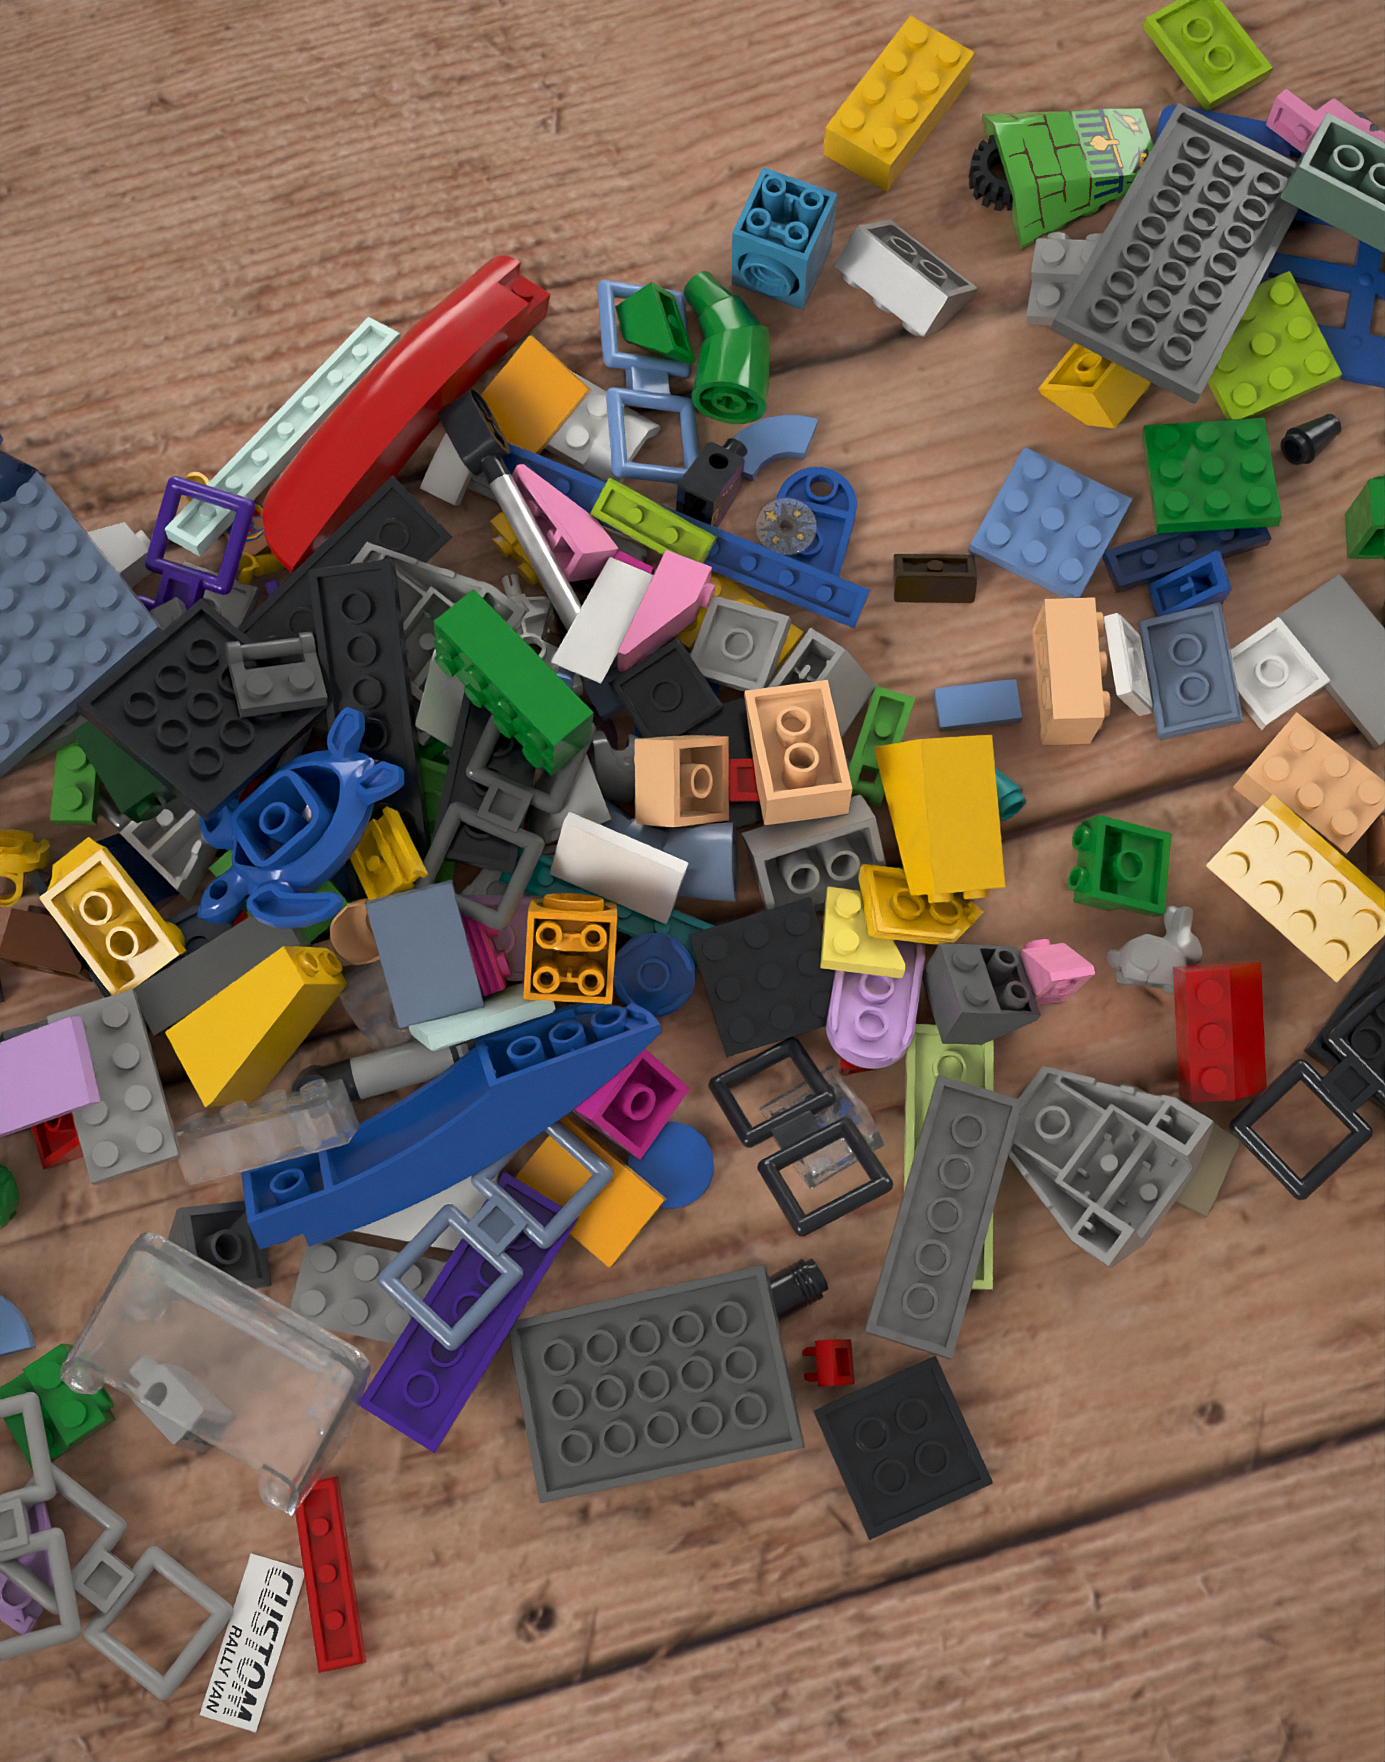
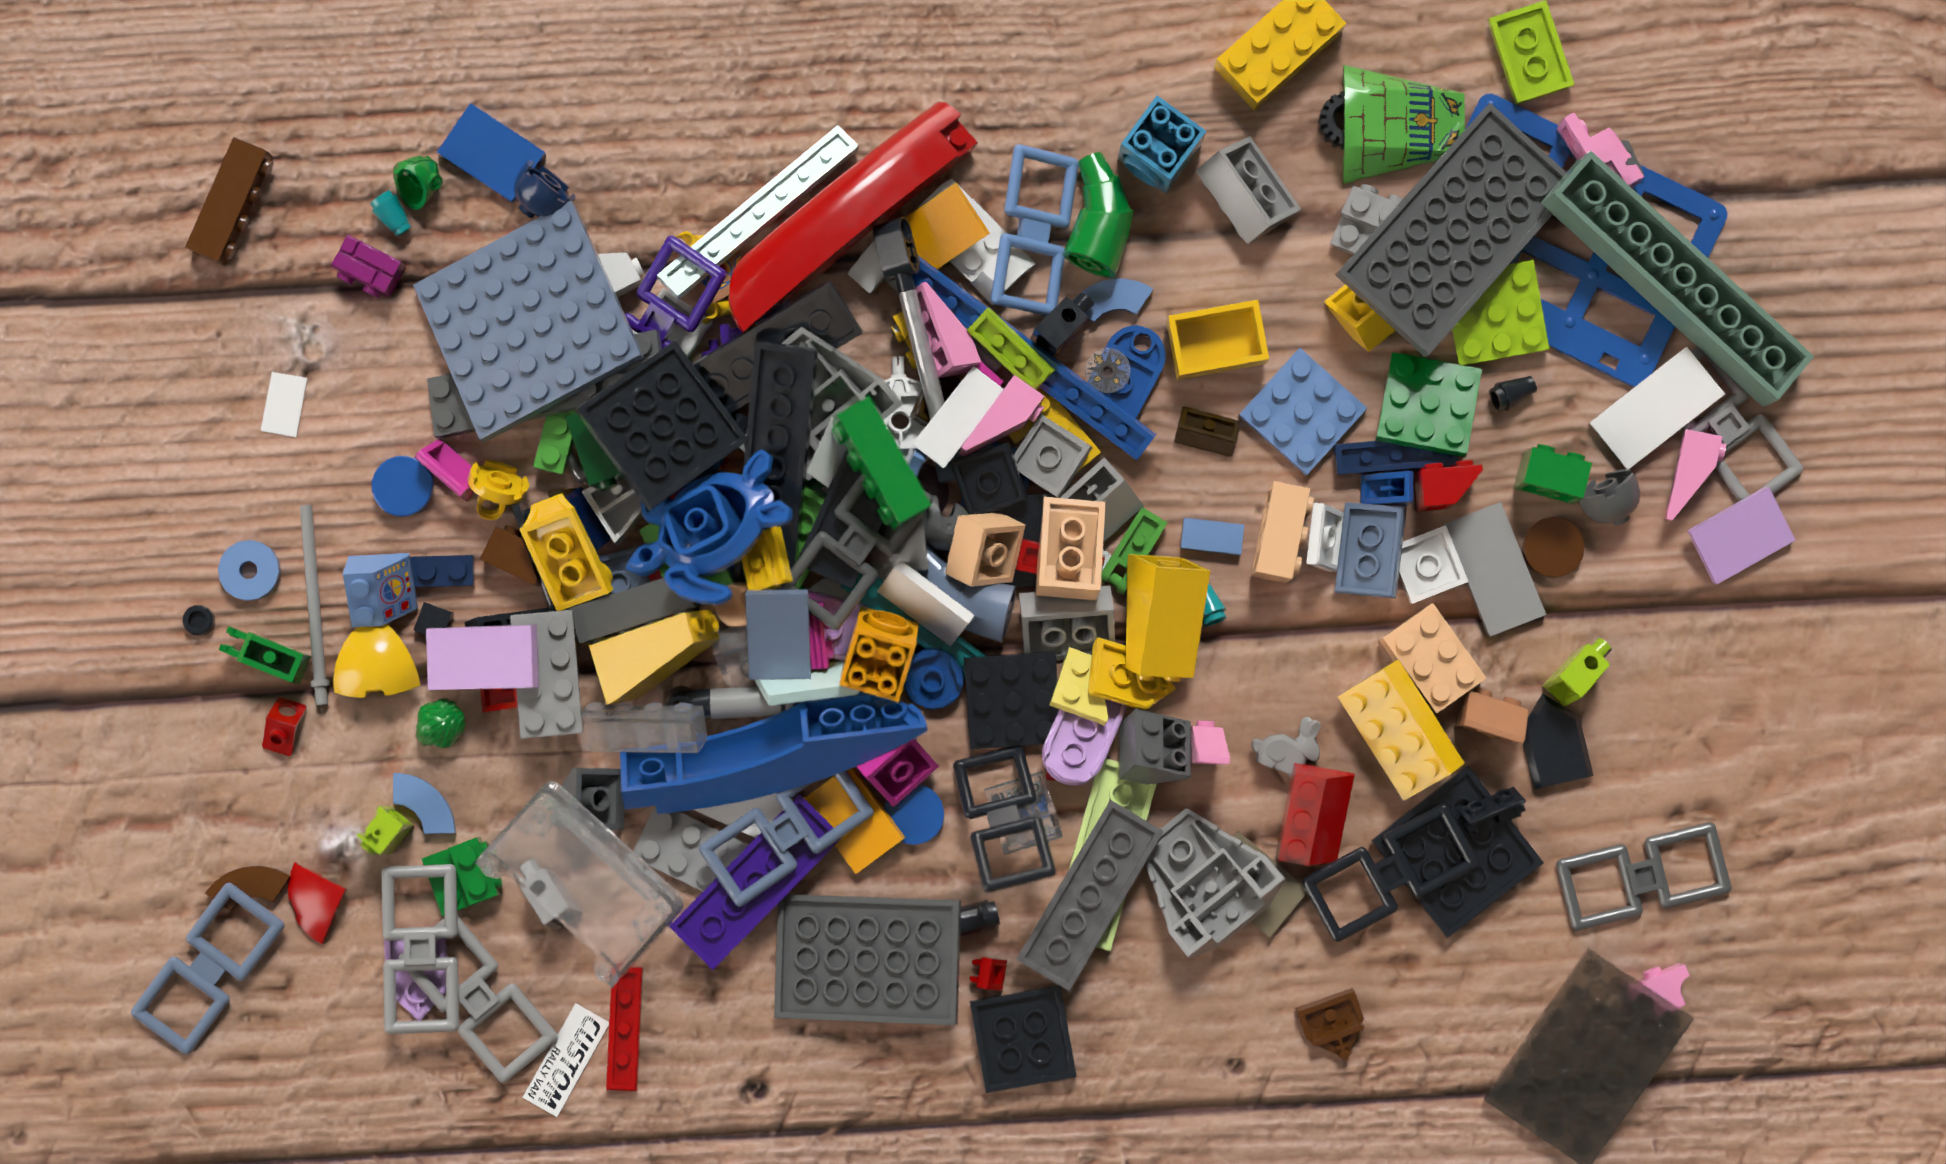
camera: 10 degrees right, 10 degrees up
dark grey plate [225,631,327,718] -> none
green slope [615,282,696,365] -> none
green plate [1068,815,1172,917] -> none
none -> yellow piece [1166,300,1269,380]
none -> reddish brown slope [1295,988,1365,1060]
none -> red slope [1413,460,1483,512]

